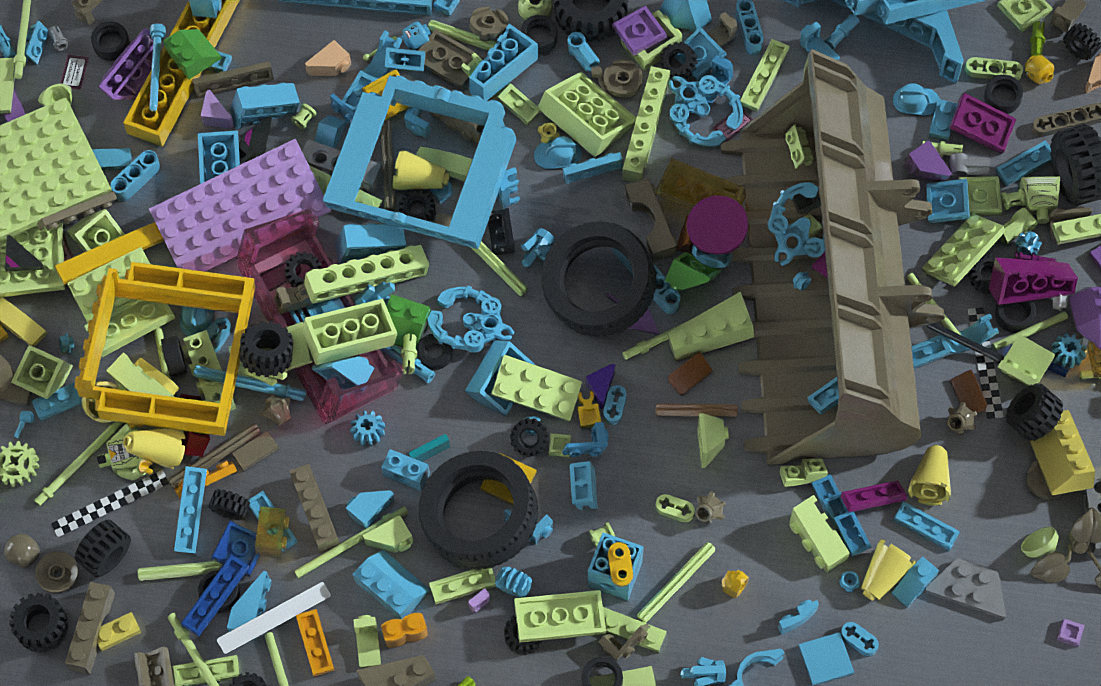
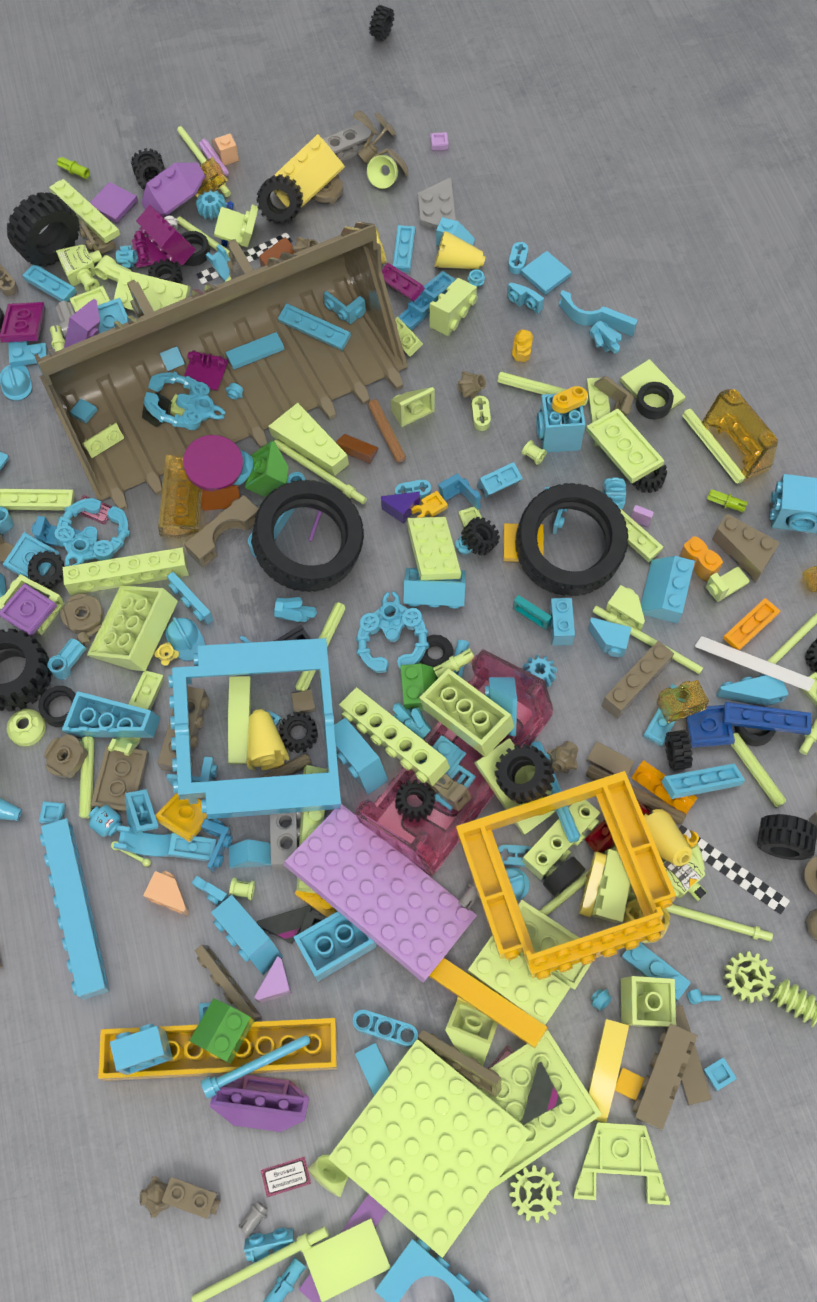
camera: 115 degrees left, 0 degrees up
black tyre [91,21,130,61] -> none
none -> medium azure plate [192,876,229,905]

